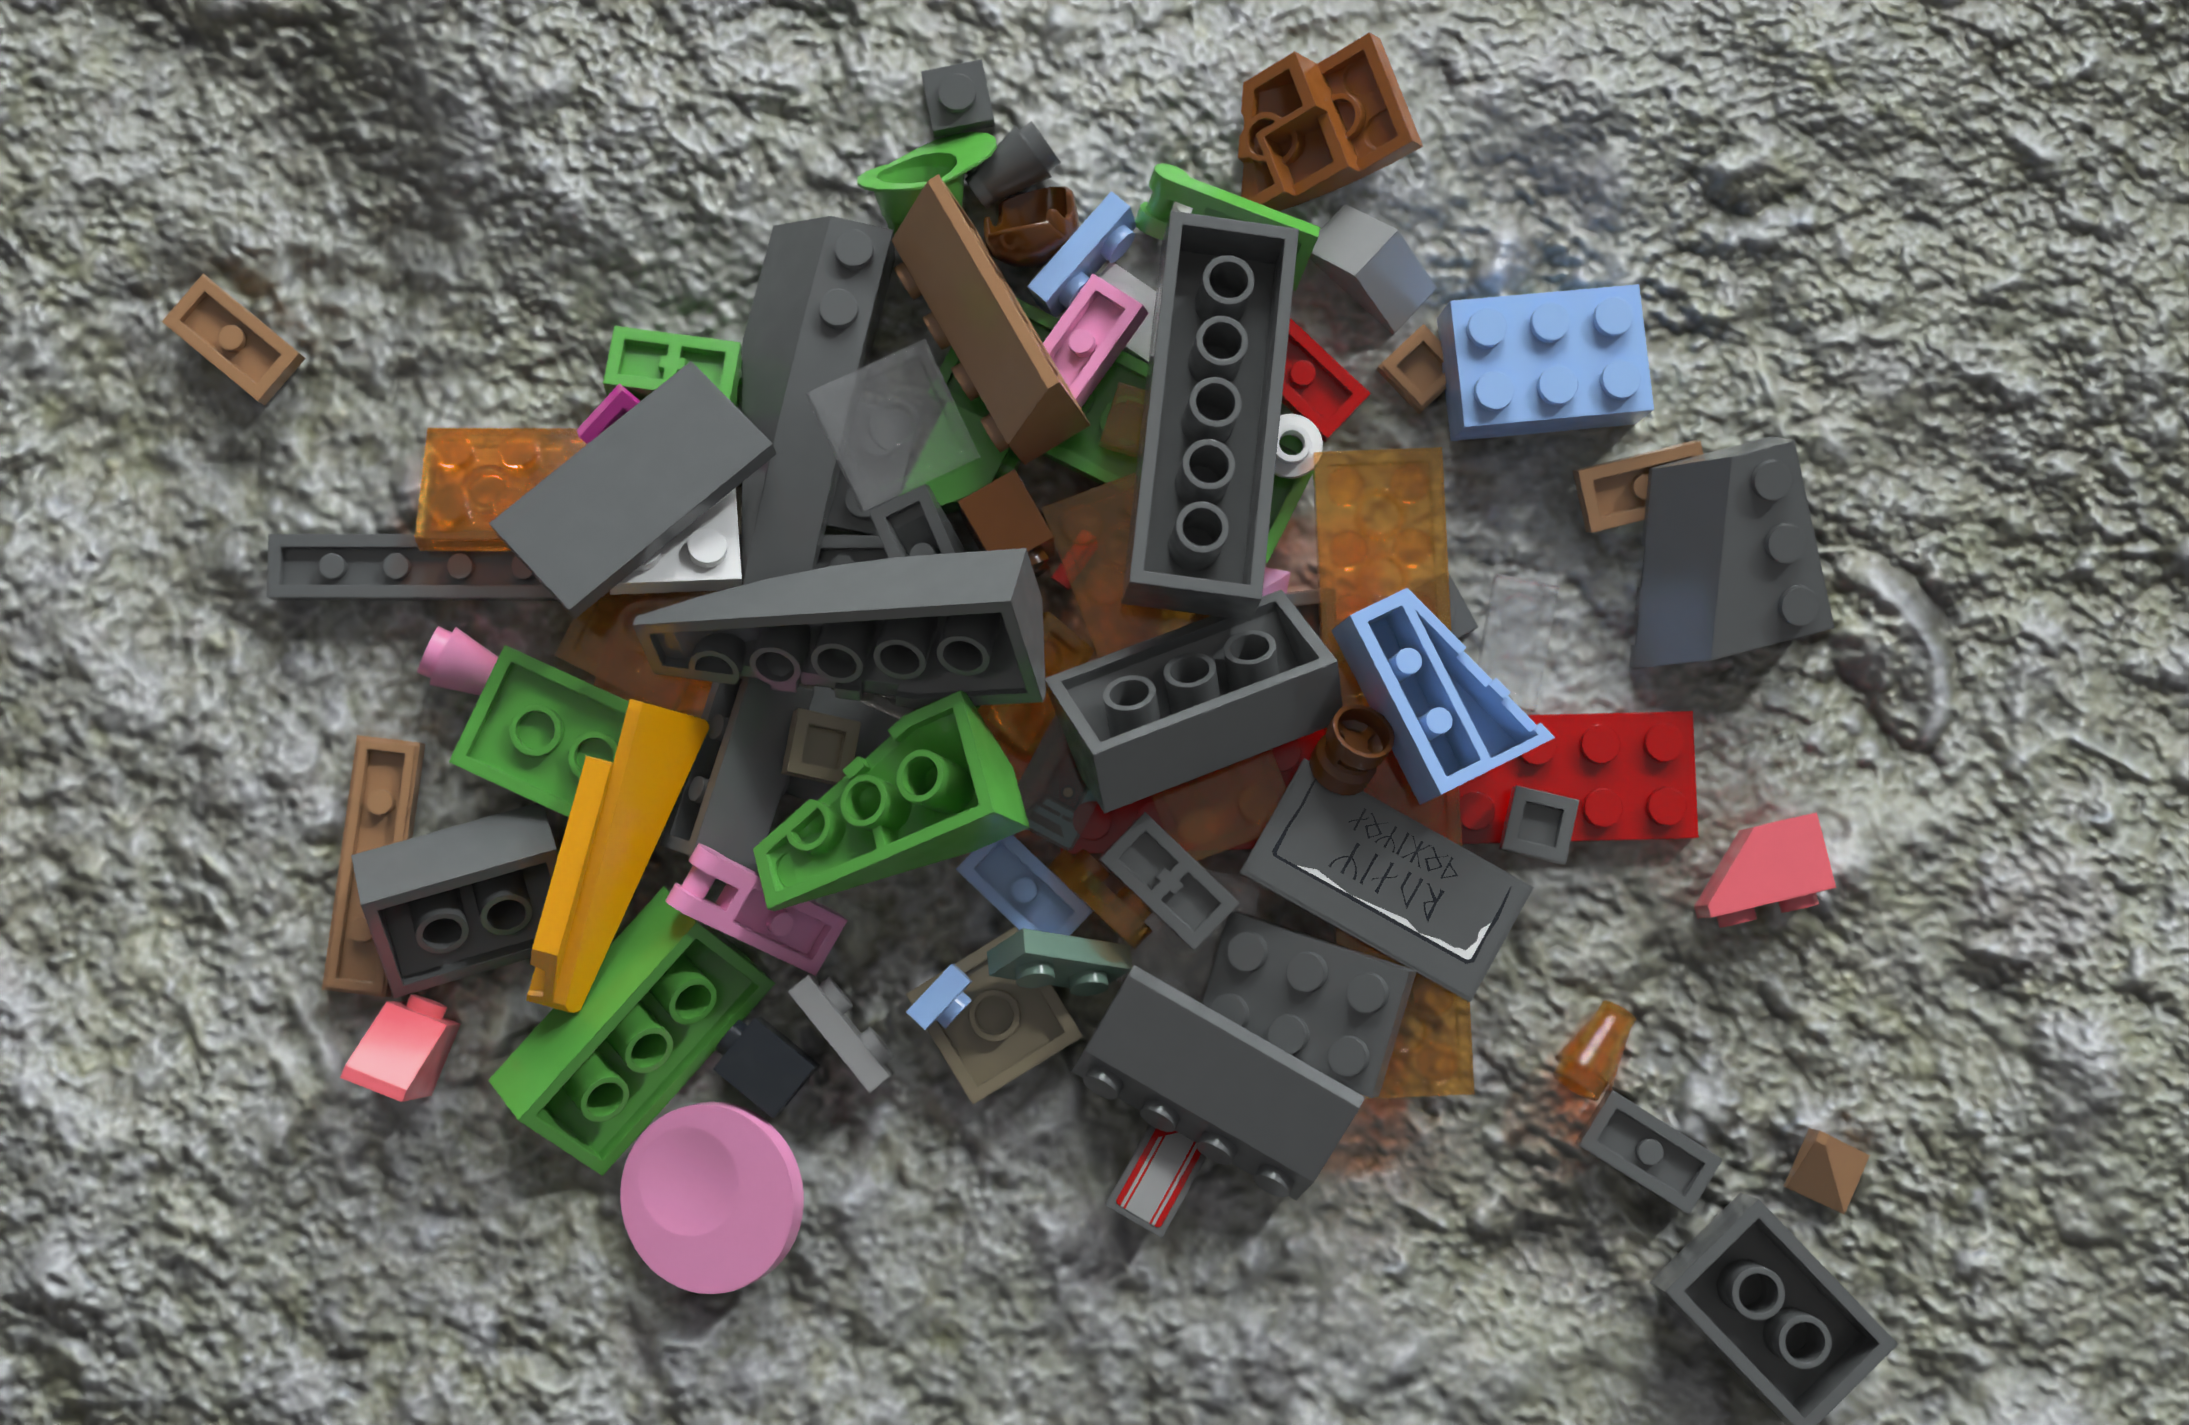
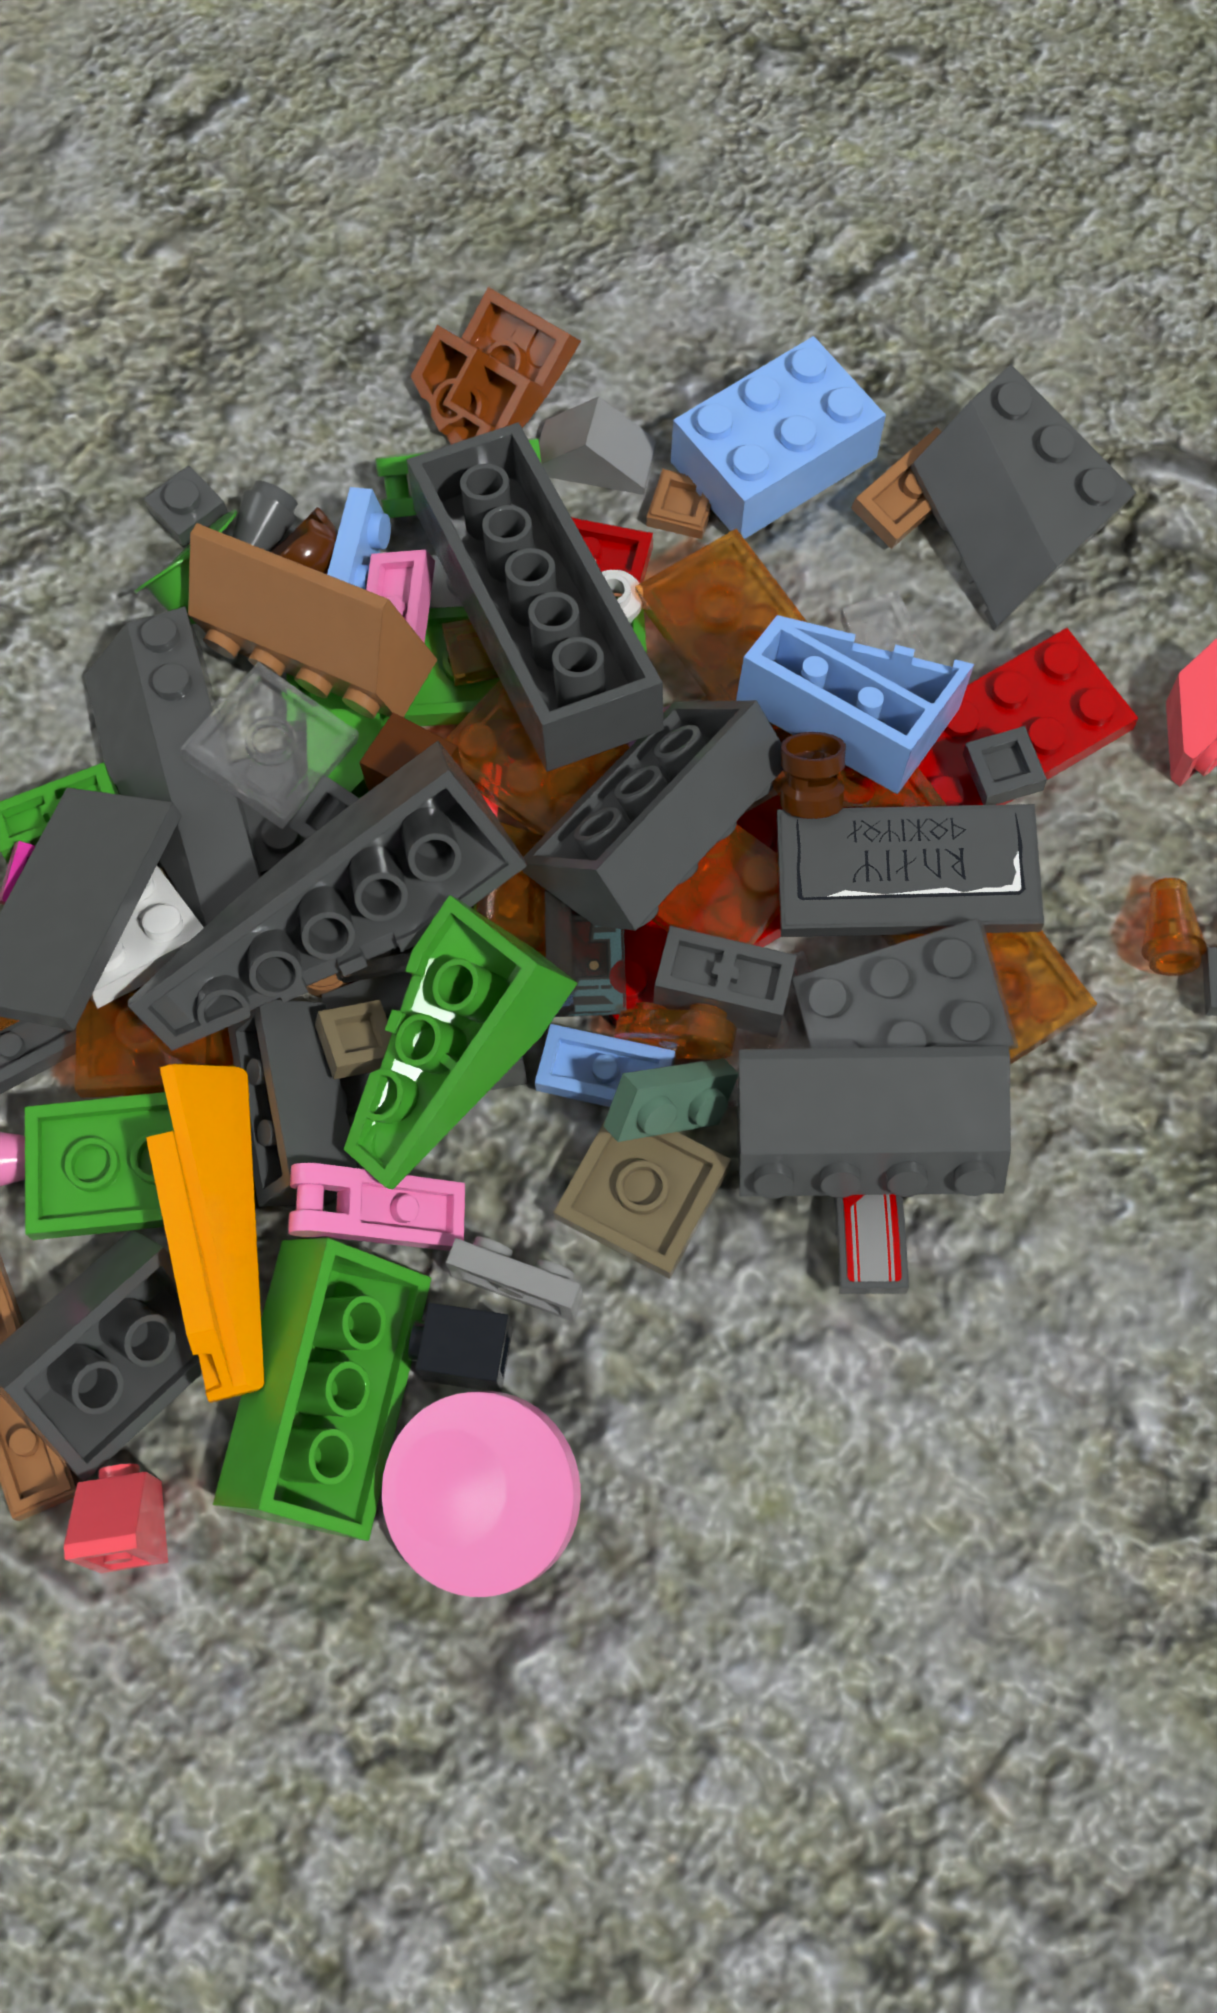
camera: 20 degrees left, 15 degrees down
light blue plate [906,964,973,1030] -> none

